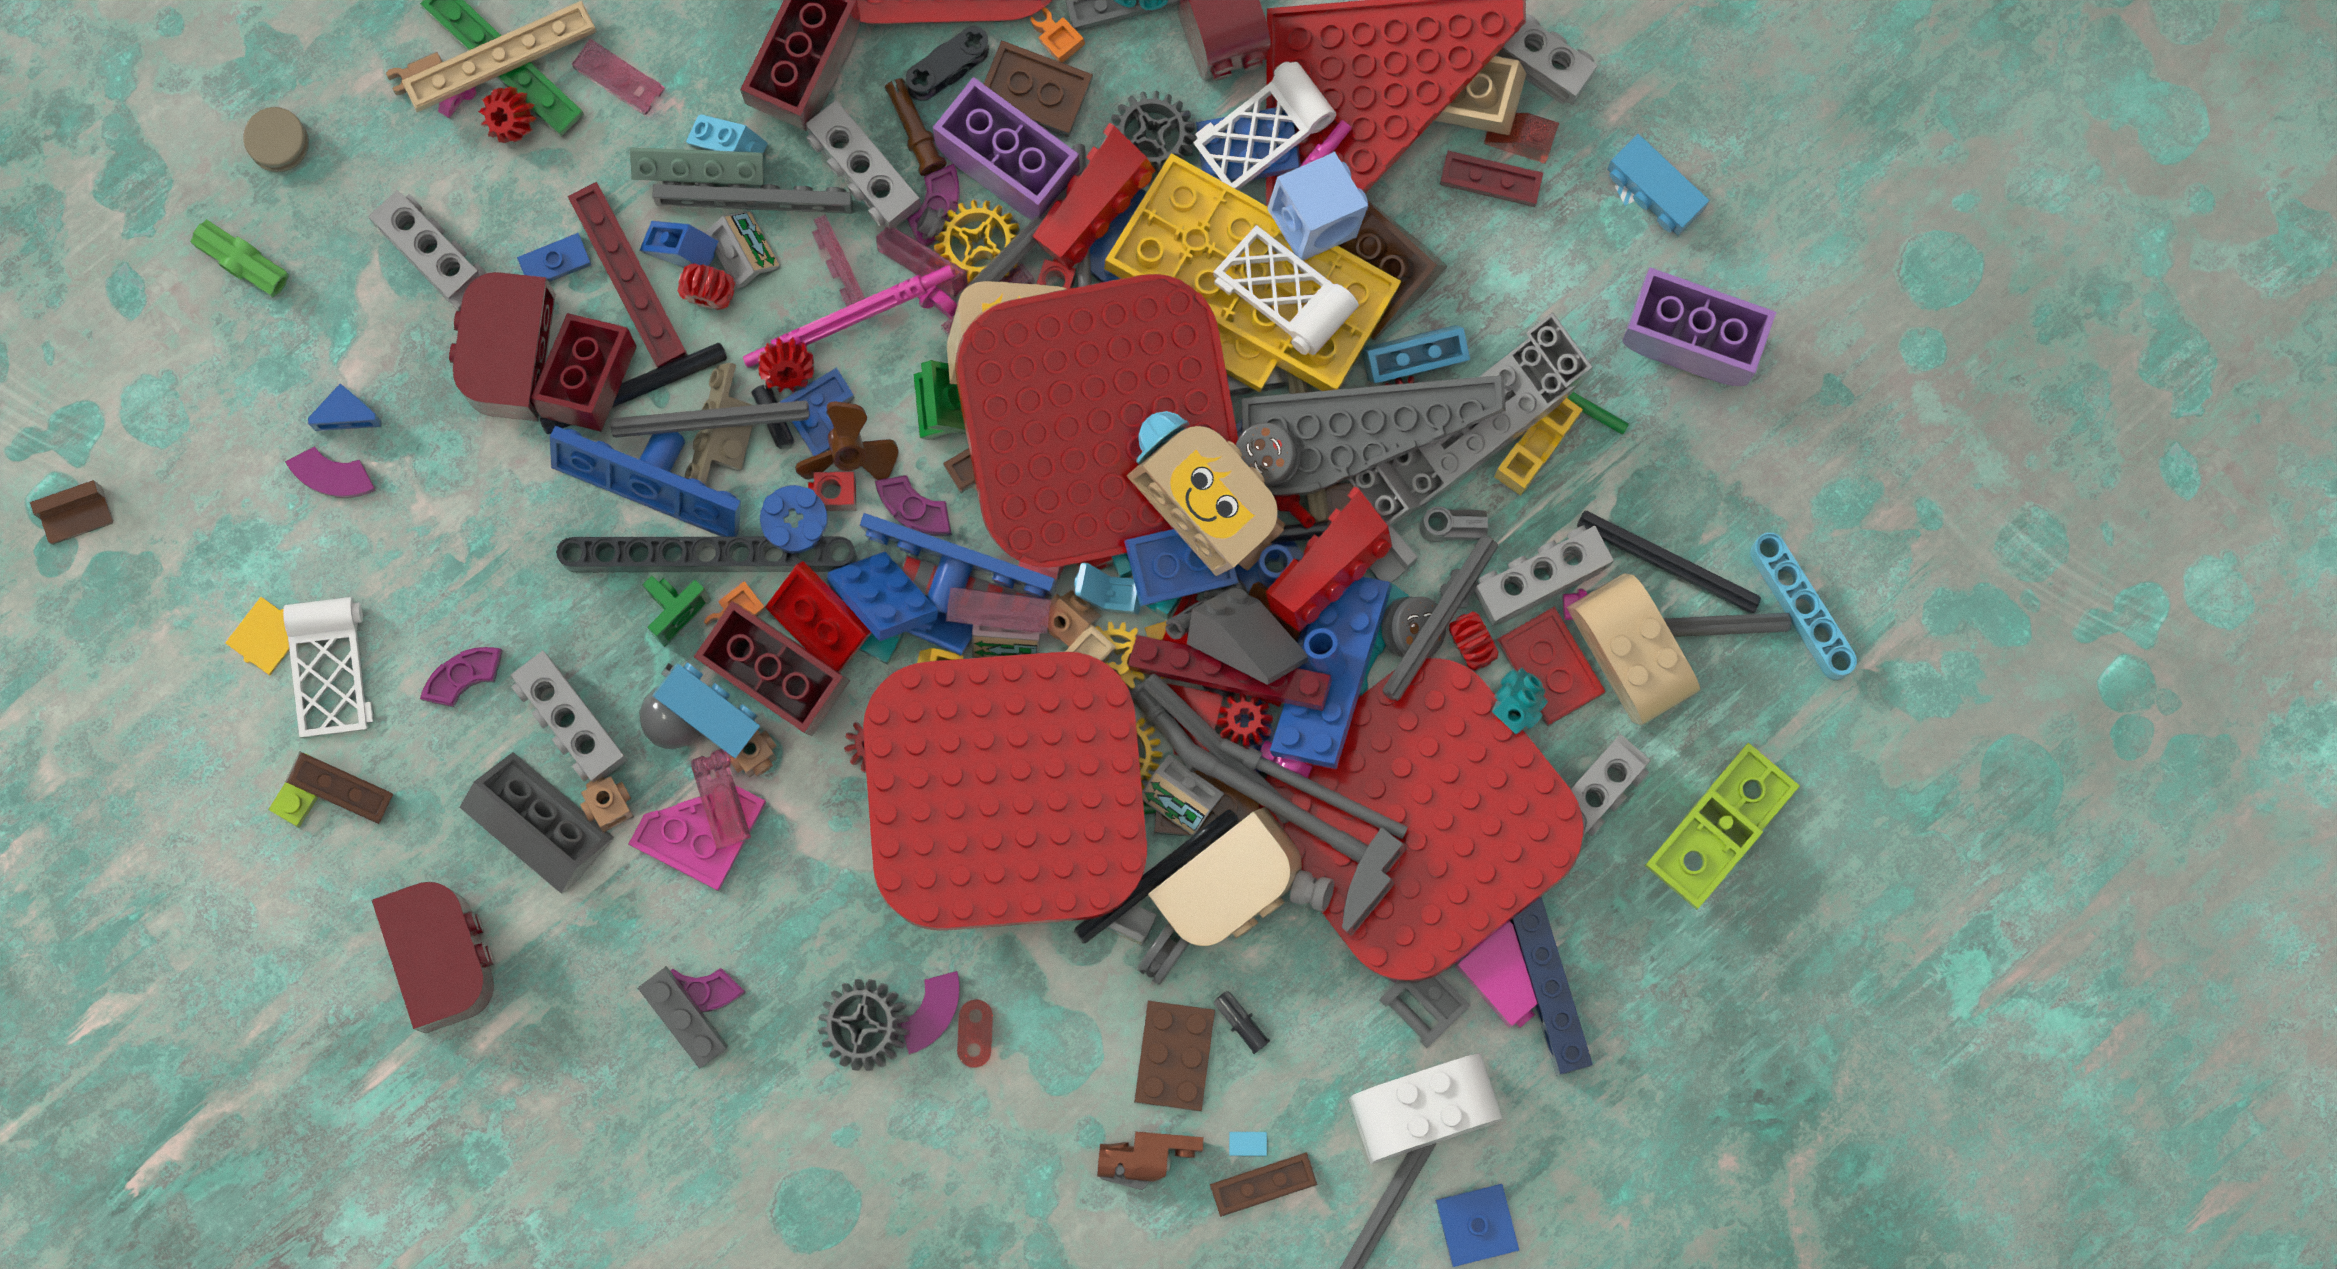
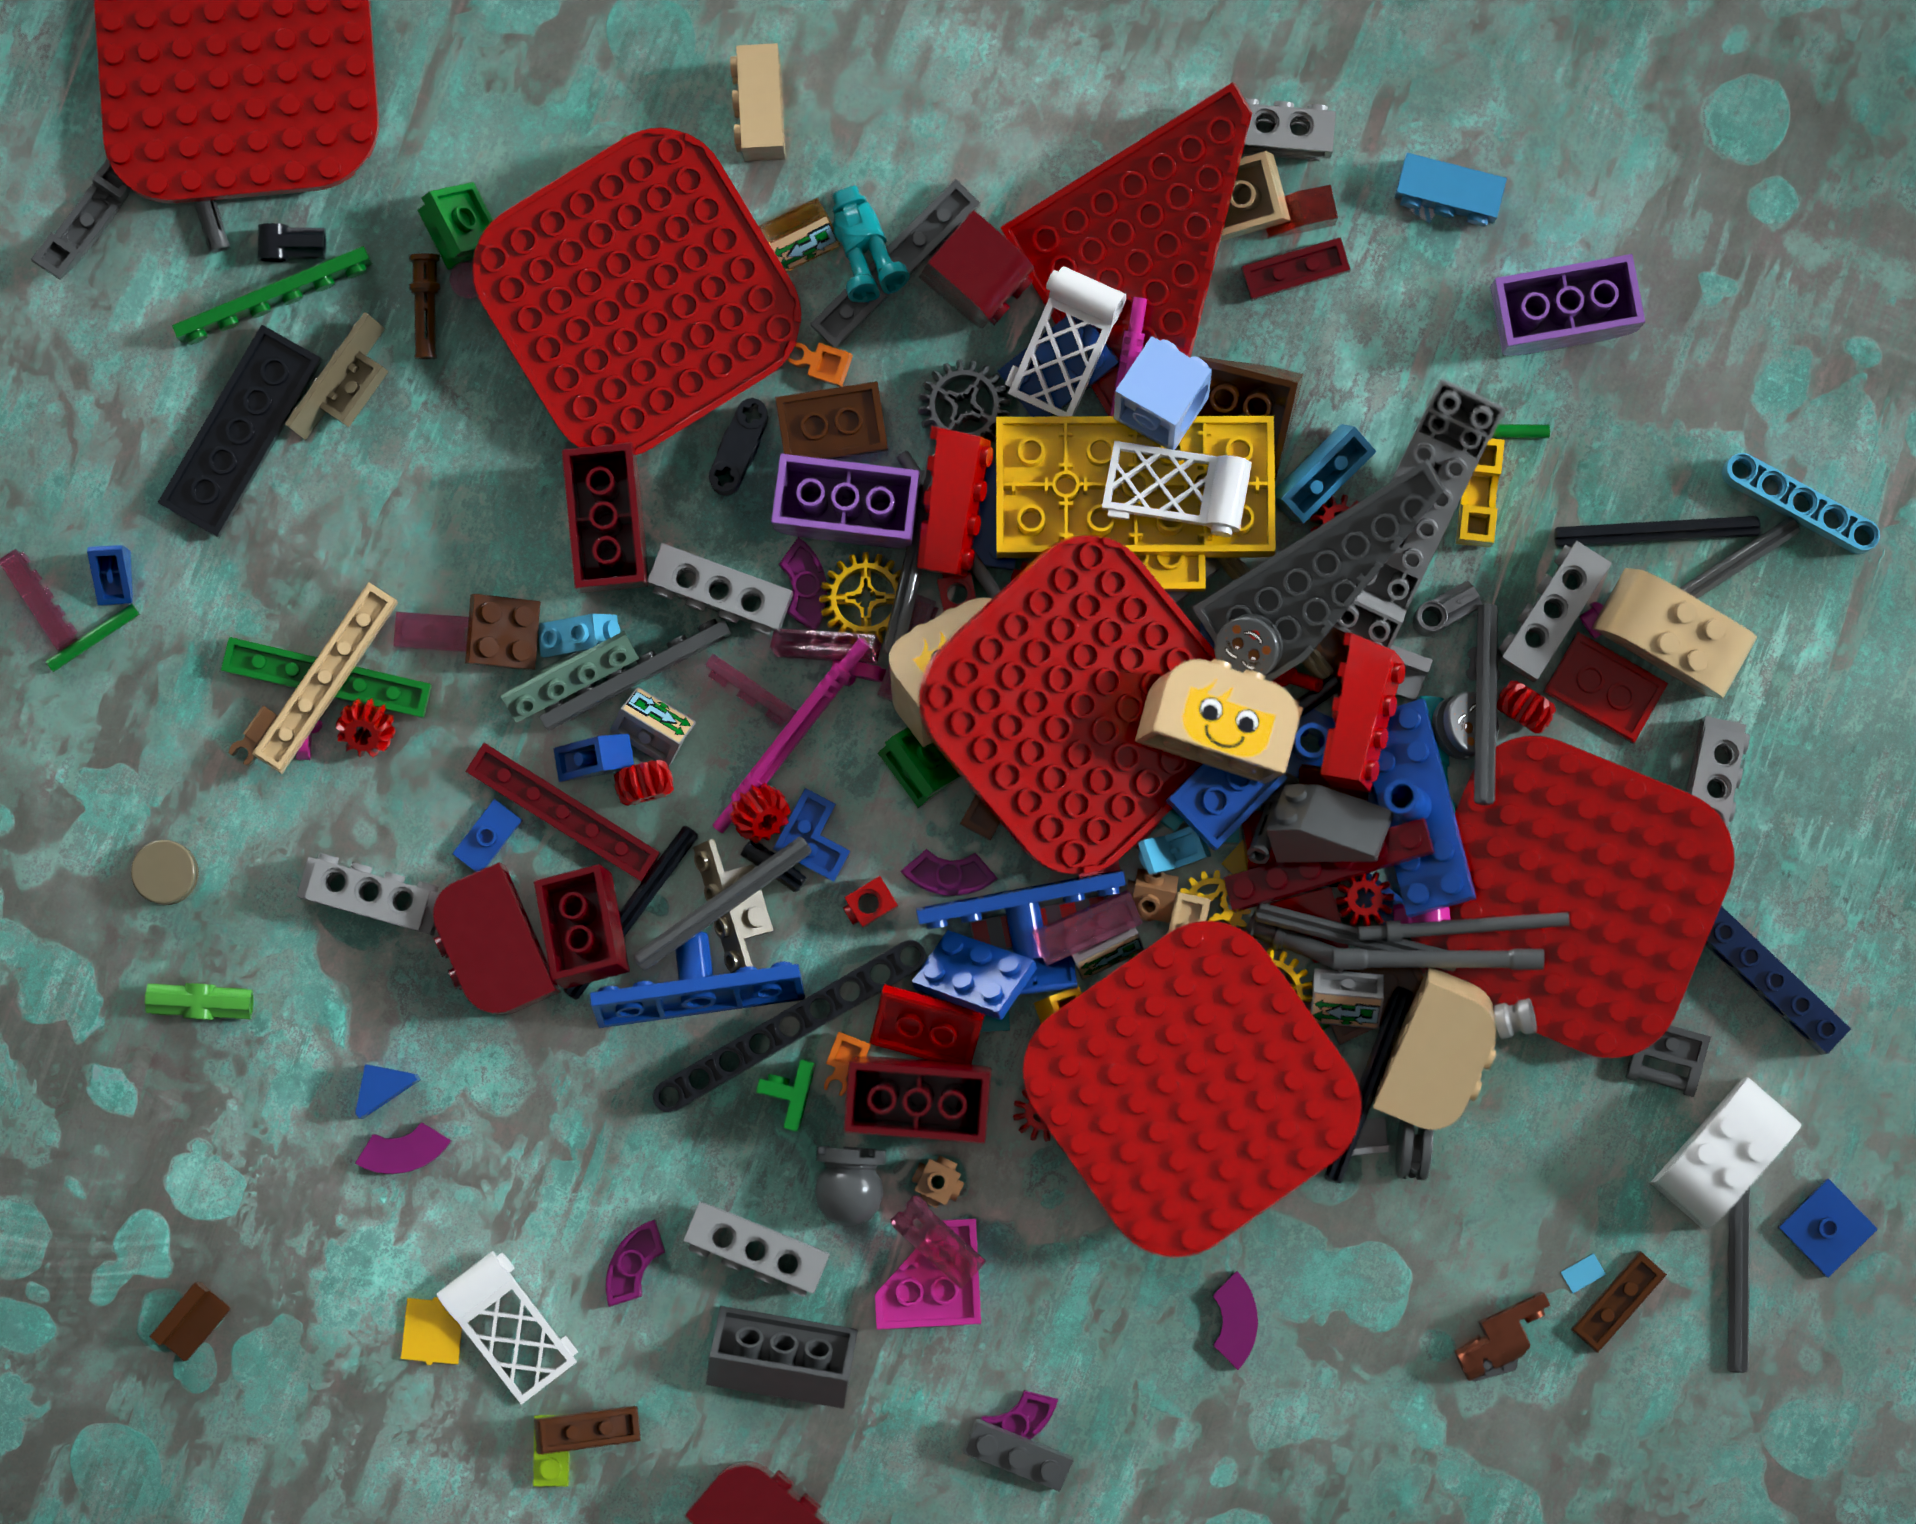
camera: 25 degrees left, 5 degrees up
medium nougat brick [580,776,634,832] -> none
dark azure brick [652,662,760,758] -> none
blue plate [760,485,828,553] -> none
reddish brown piece [795,401,899,480] -> none
dark grey gear [818,979,910,1071] -> none
reddish brown pin [884,78,947,176] -> none
dark grey plate [917,207,945,240] -> none
clear red plate [957,999,993,1068] -> none
reddish brown plate [1134,1001,1215,1112] -> none
medium azure piece [1136,411,1189,464] -> none
black axle [1214,991,1270,1054] -> none
dark grey slope [1342,828,1406,936] -> none
dark pink slope [1455,921,1537,1028] -> none
teal brick [1492,668,1548,734] -> none
lime bracket [1644,742,1800,910] -> none
none -> reddish brown plate [465,594,541,671]

